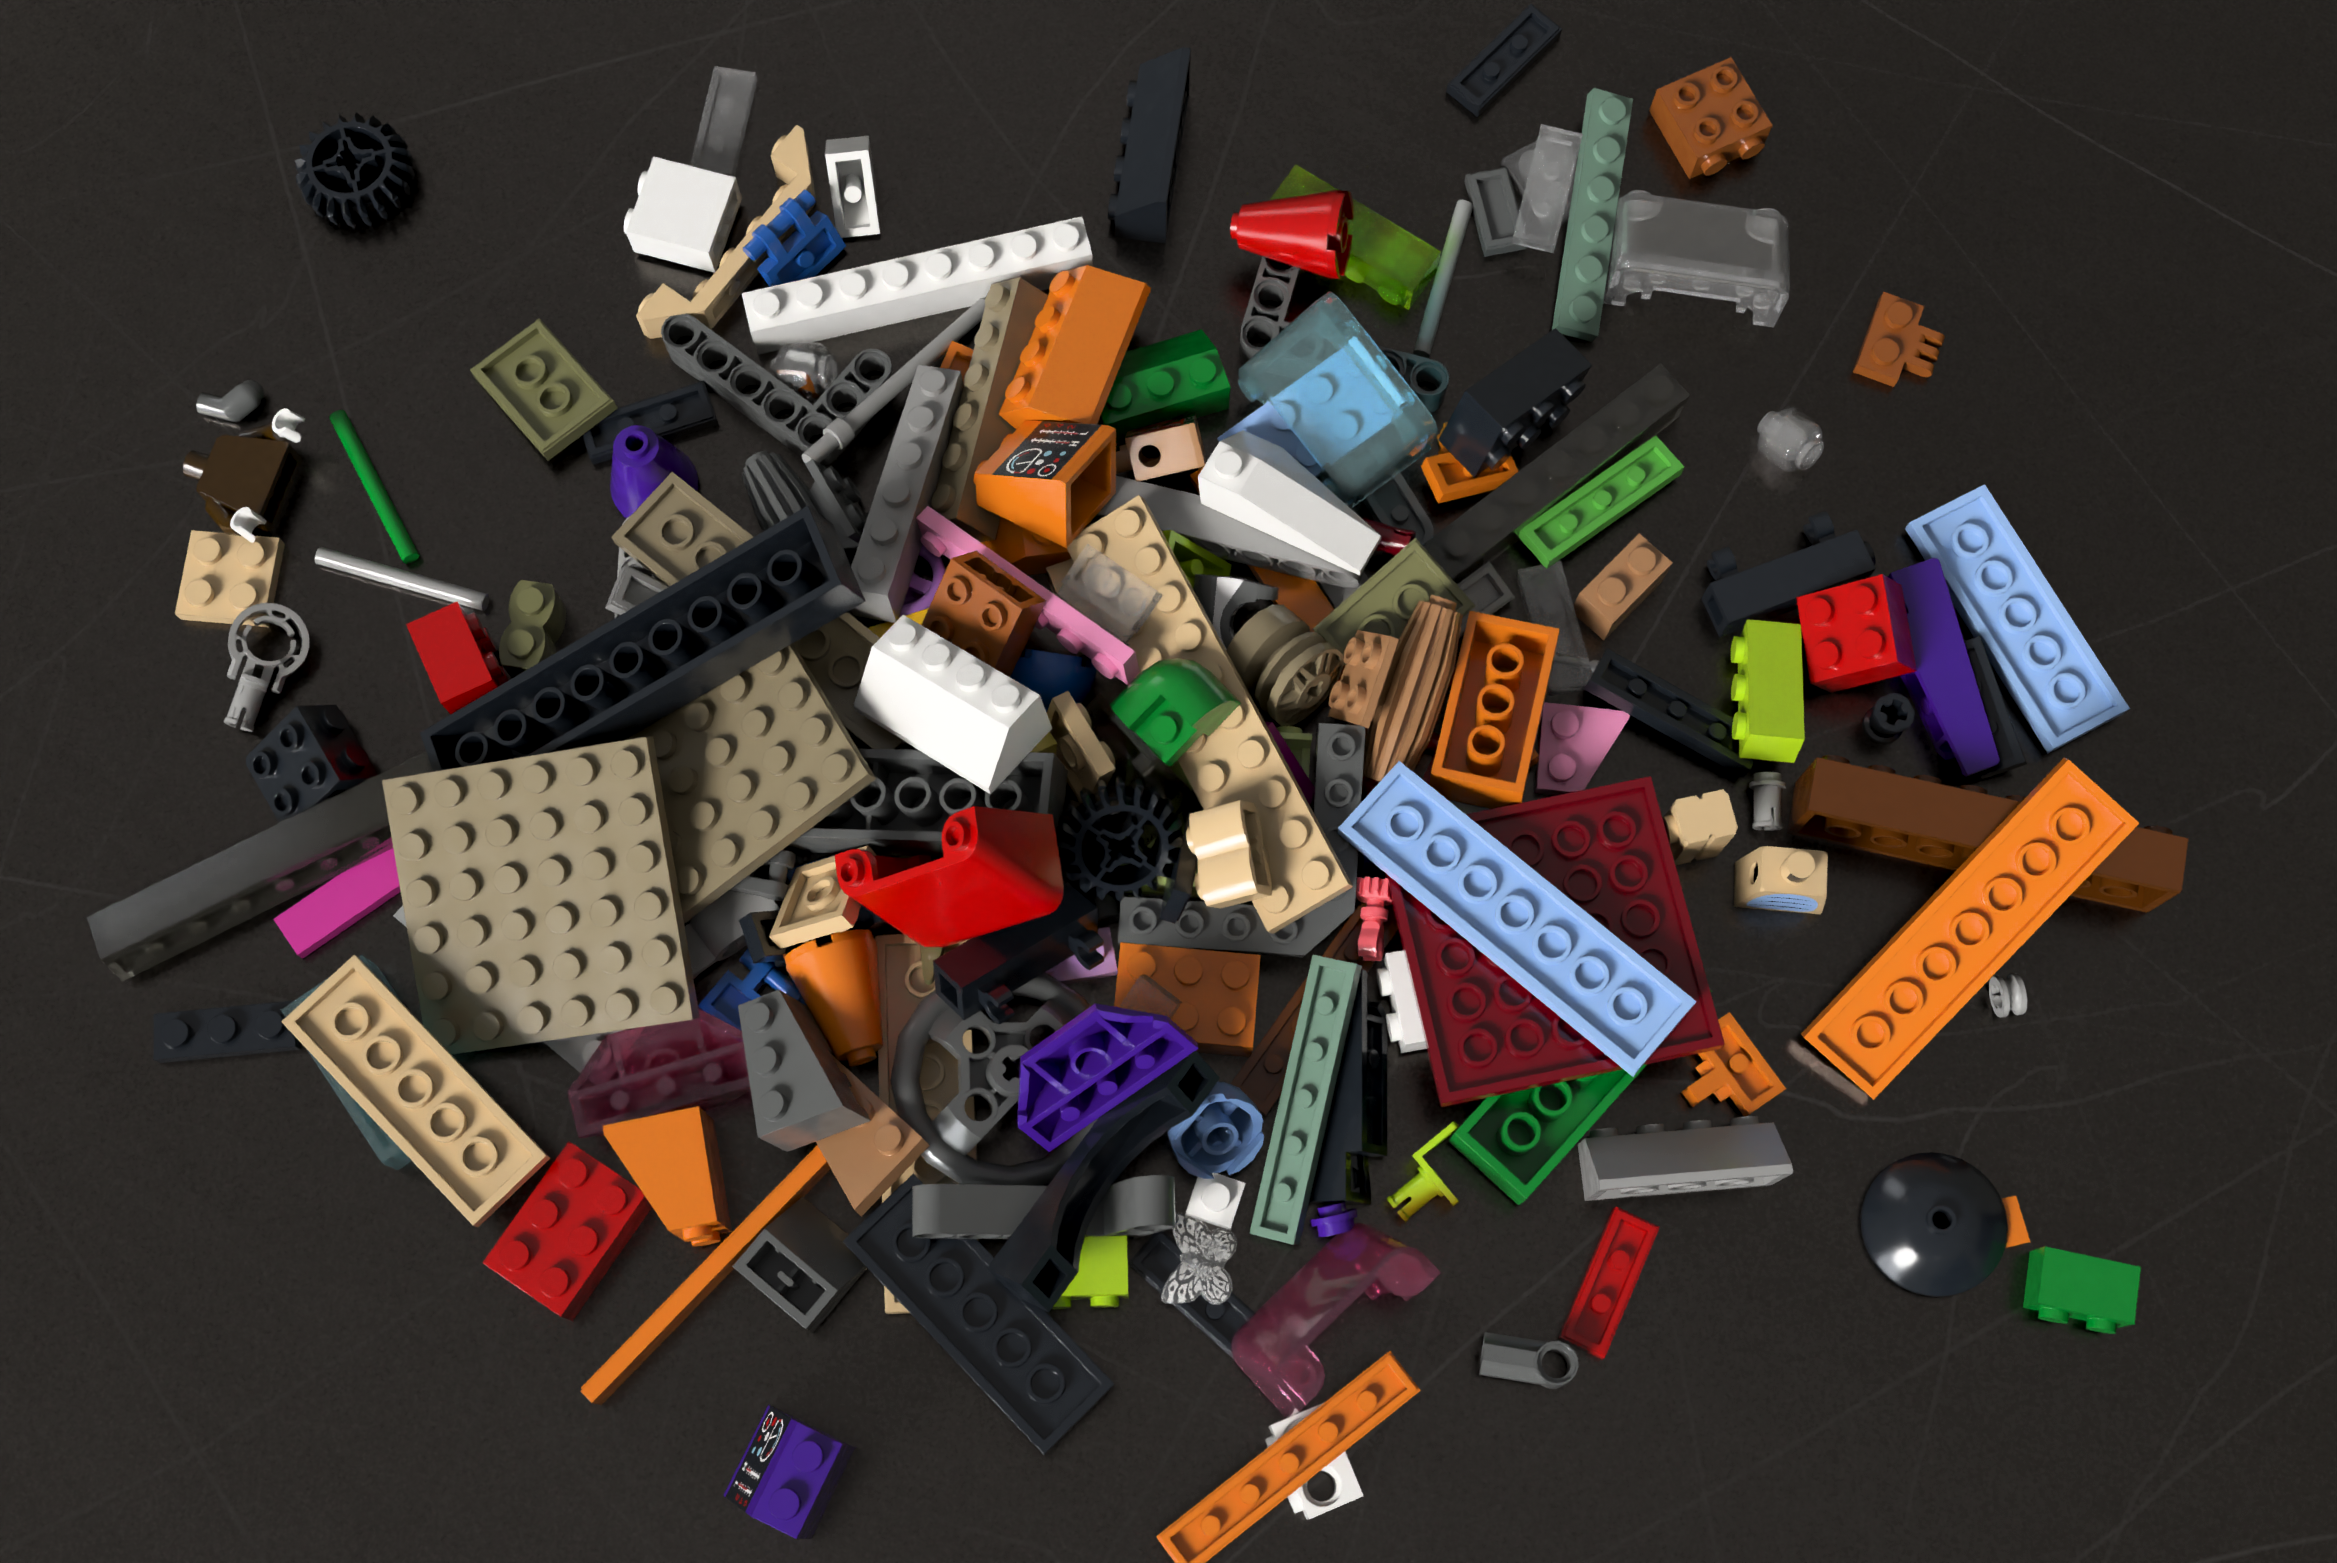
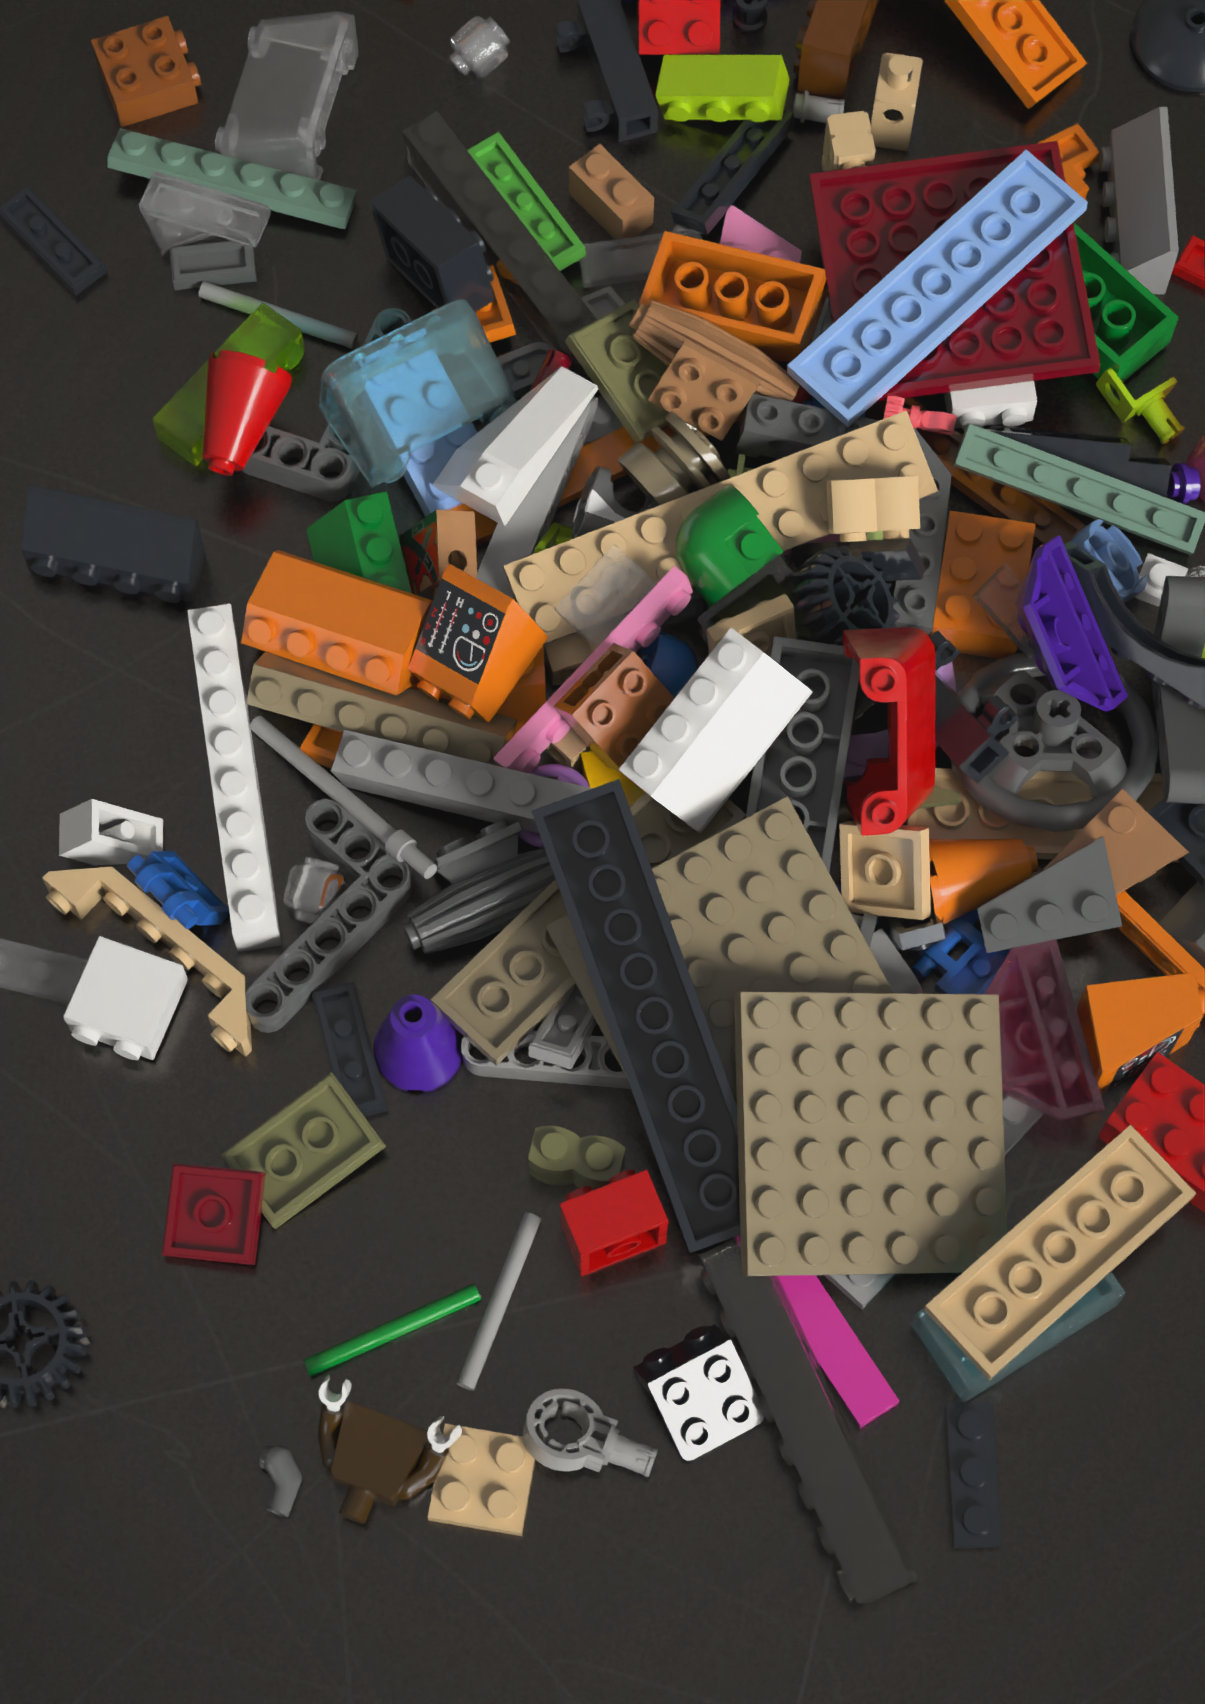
camera: 85 degrees left, 5 degrees down
none -> dark red plate [161,1163,266,1265]

